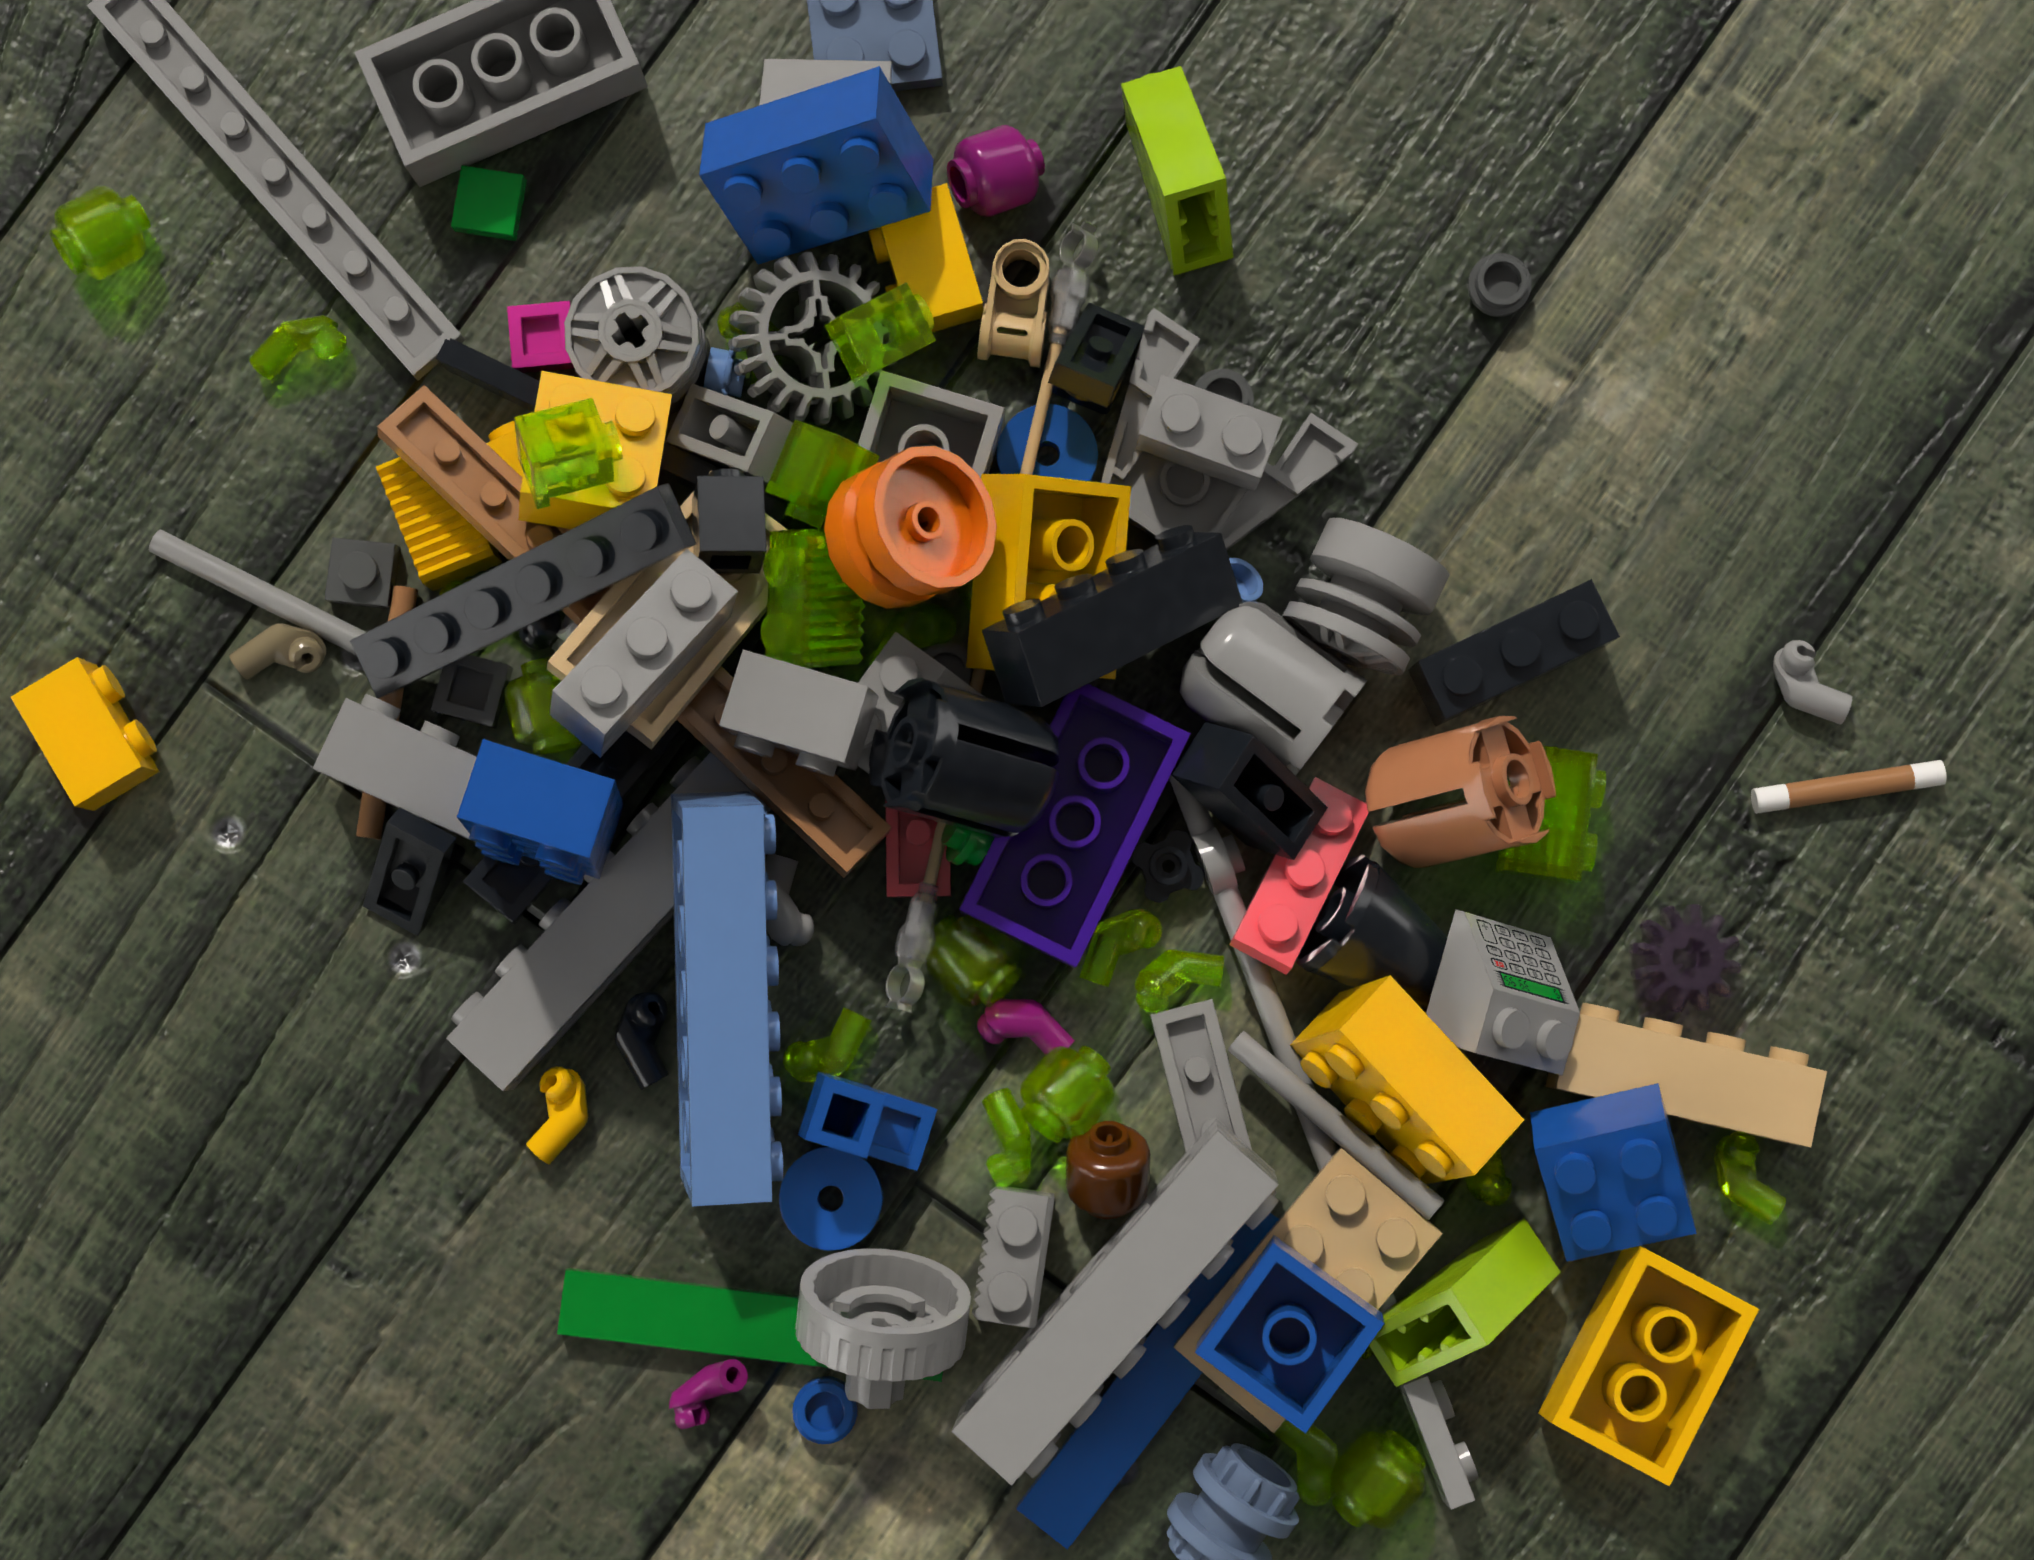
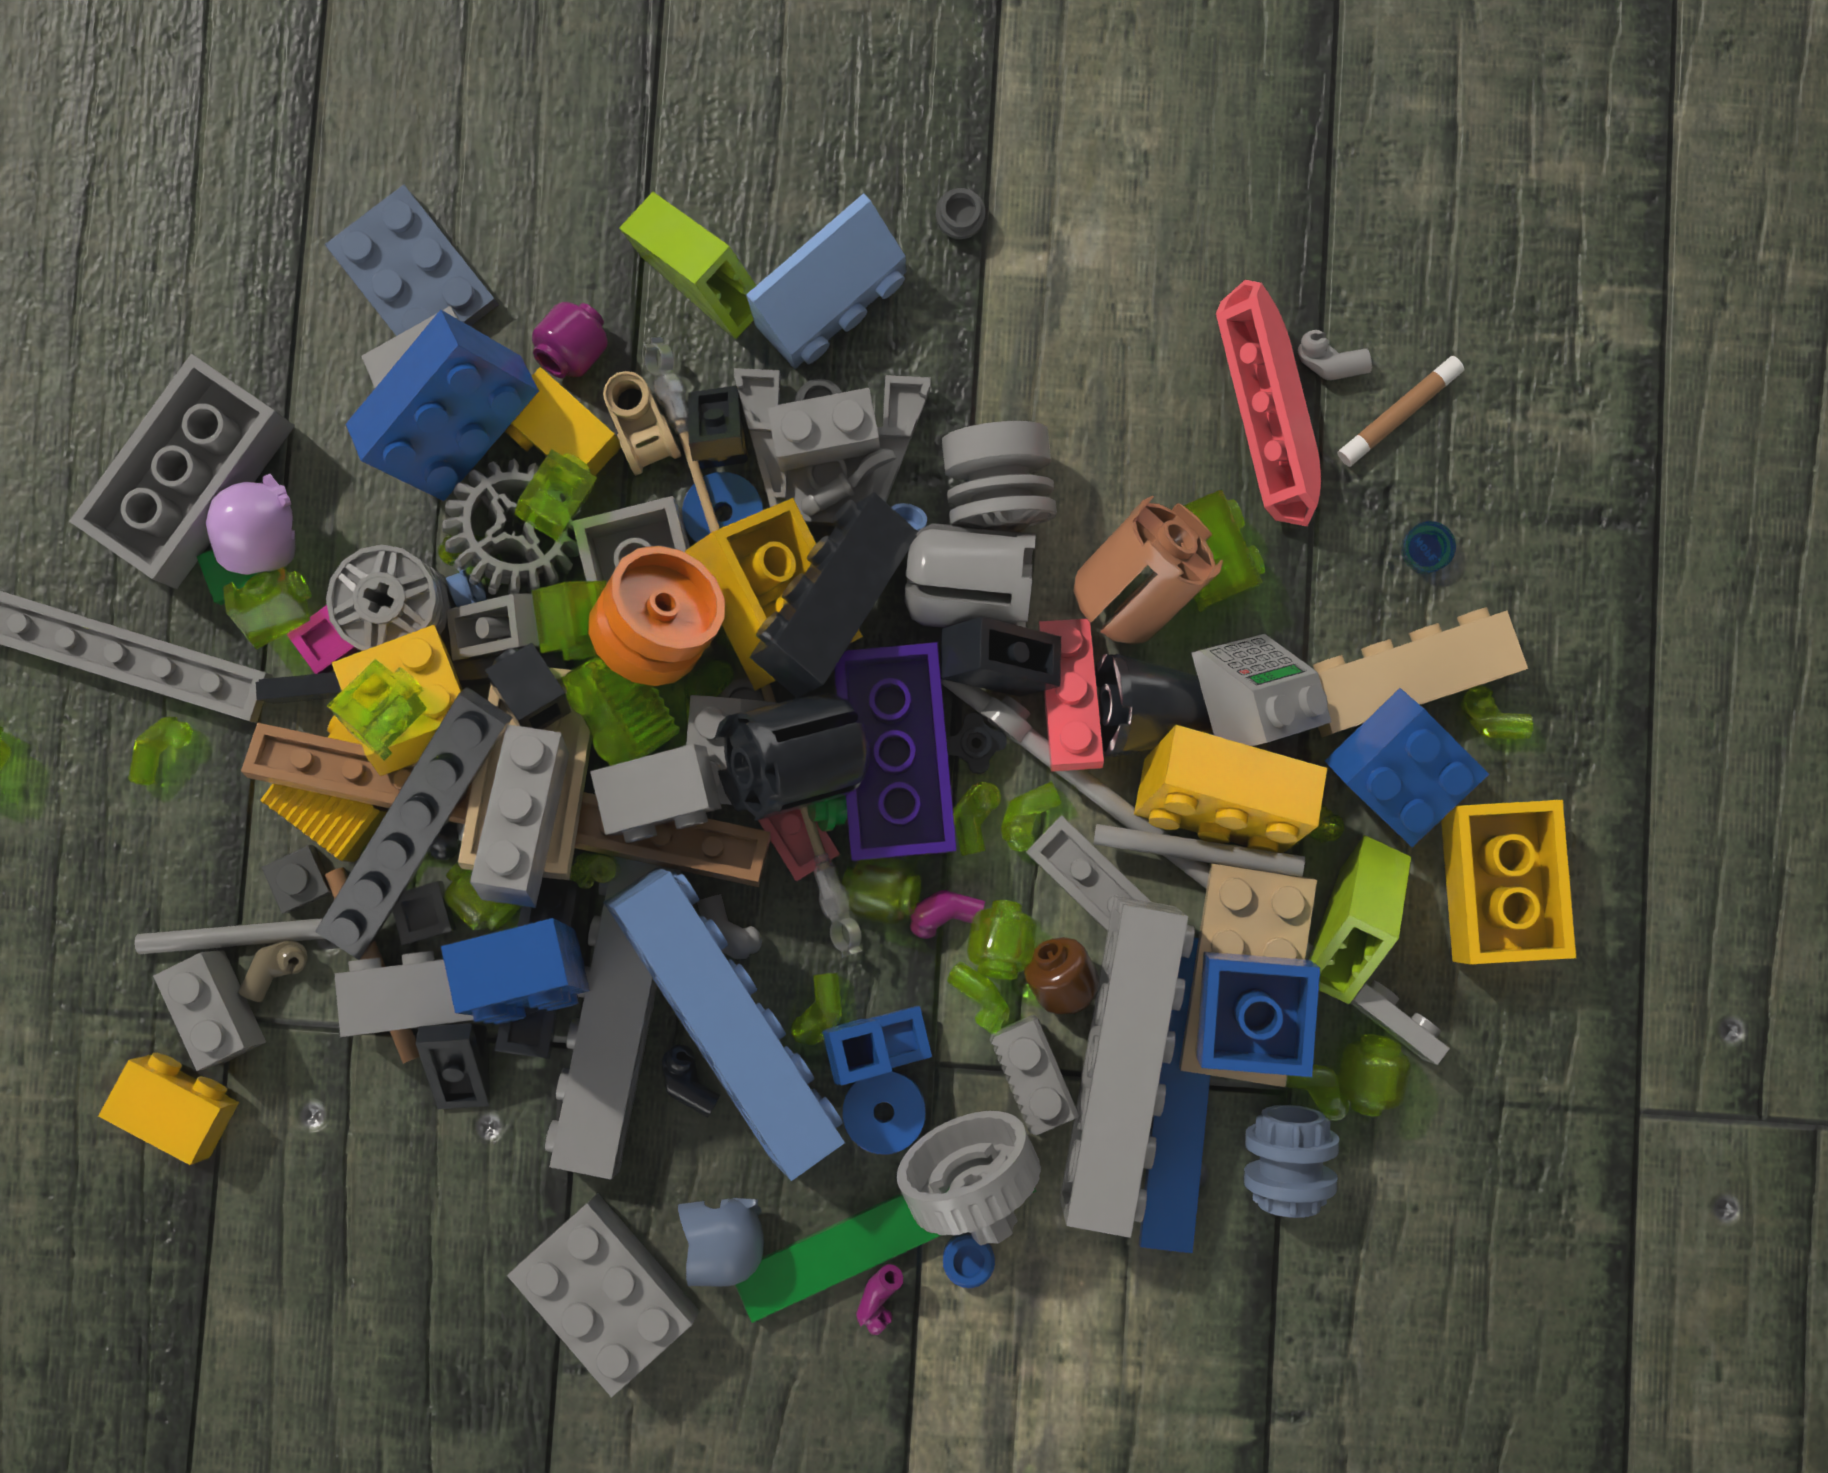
camera: 30 degrees left, 0 degrees up
yellow arm [526,1066,588,1165] -> none
black brick [1408,579,1620,727] -> none
gear [1629,904,1741,1012] -> none
none -> light grey brick [153,950,266,1071]
none -> lavender helmet [206,474,295,575]
none -> clear neon green brick [223,567,312,649]
none -> light grey brick [507,1193,700,1398]
none -> clear neon green arm [570,852,621,890]
none -> sand blue helmet [678,1198,764,1286]
none -> light blue slope [746,193,906,369]
none -> light grey piece [801,449,897,517]
none -> coral brick [1216,280,1321,527]
none -> tile [1401,521,1456,574]

